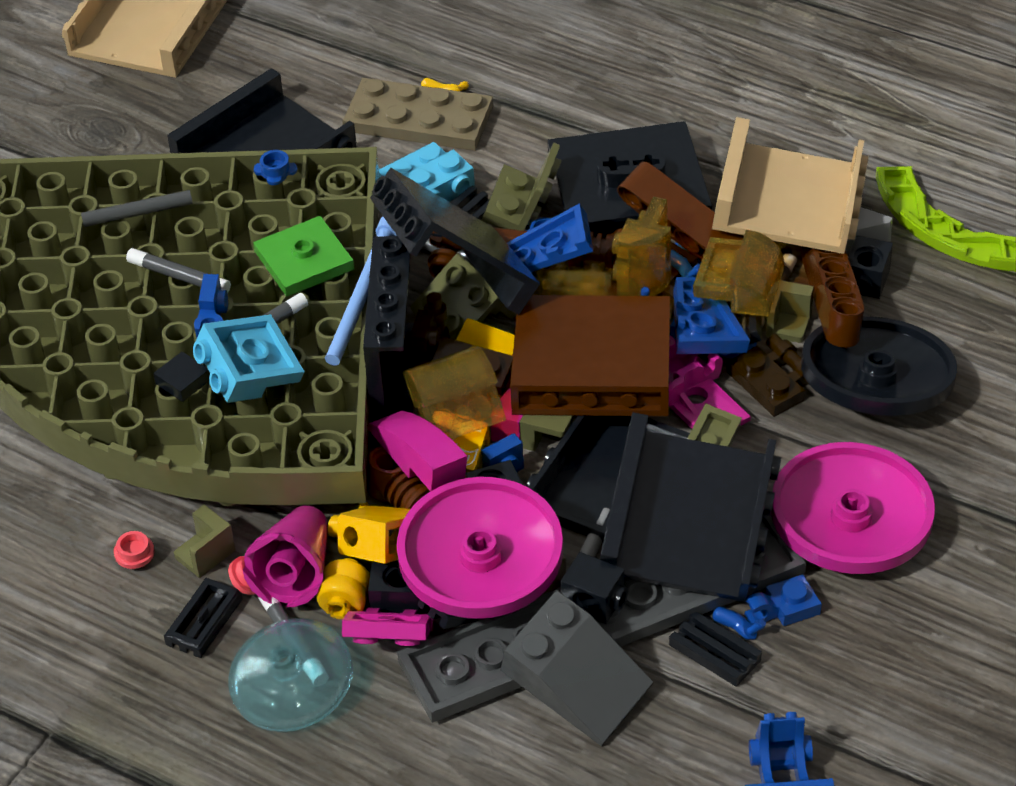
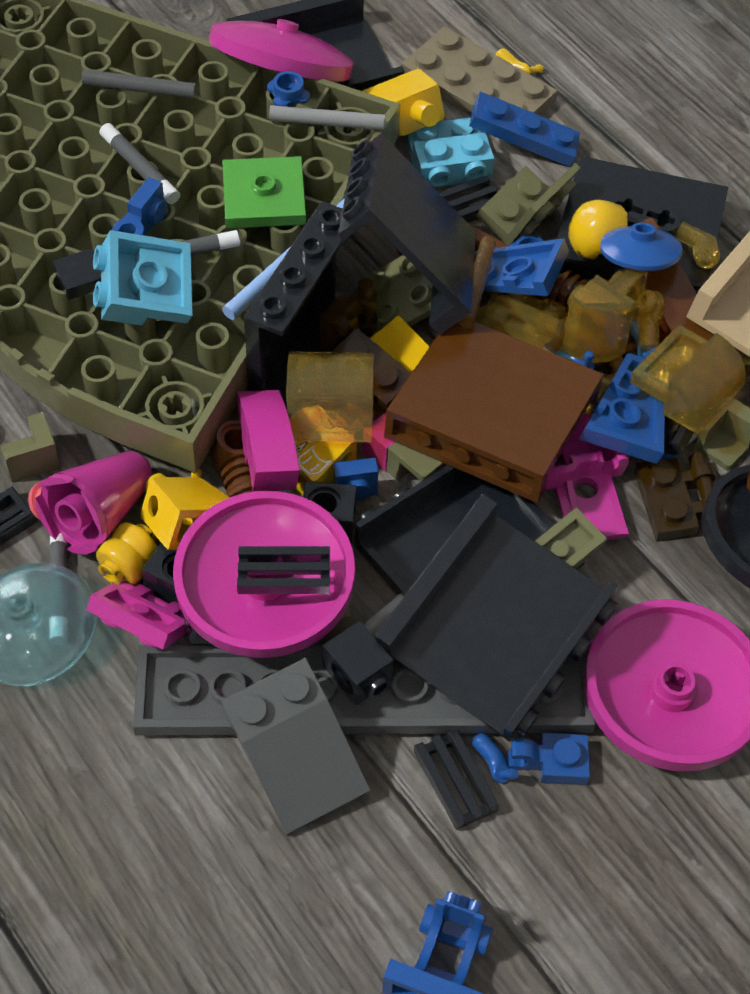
camera: 20 degrees right, 10 degrees up
none -> dark pink dish [208,19,354,82]
none -> black tile [237,546,330,594]
none -> light grey bar [269,105,385,130]
none -> yellow torso [362,69,445,136]
none -> clear orange bar [458,236,496,328]
none -> blue plate [469,91,580,167]
none -> yellow hair [568,200,627,259]
none -> blue dish [600,222,683,271]
none -> clear yellow arm [637,290,666,351]
none -> clear yellow arm [675,221,720,269]

